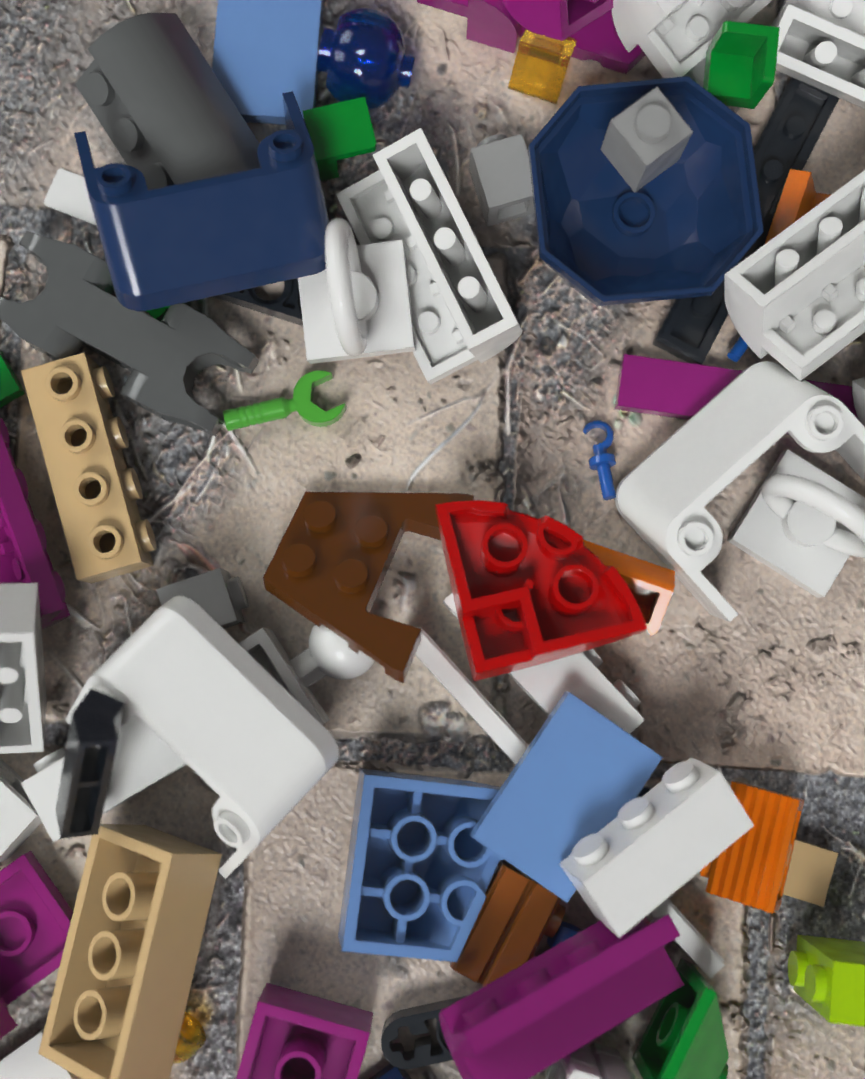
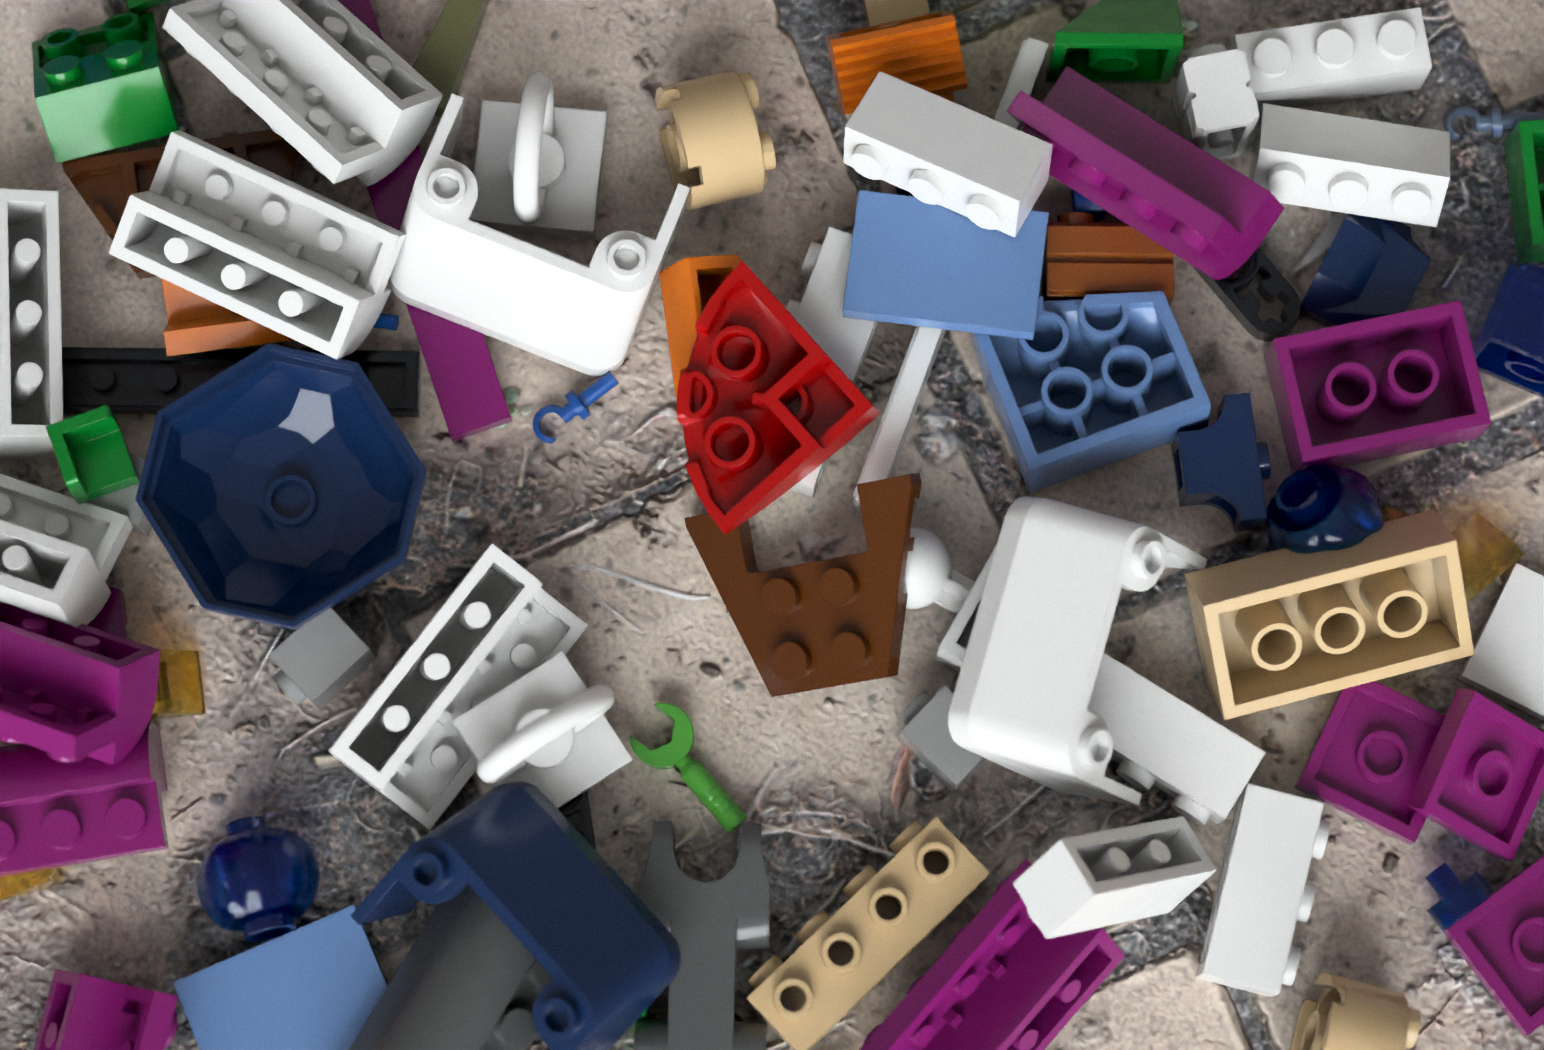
camera: 115 degrees left, 5 degrees down
black piece [55,688,126,839] -> none
green panel [303,96,377,181] -> none
light grey brick [601,87,693,193] -> none
none -> tan brick [655,70,776,211]
none -> dark blue brick [1171,393,1271,532]
none -> clear blue plant [1265,463,1385,554]

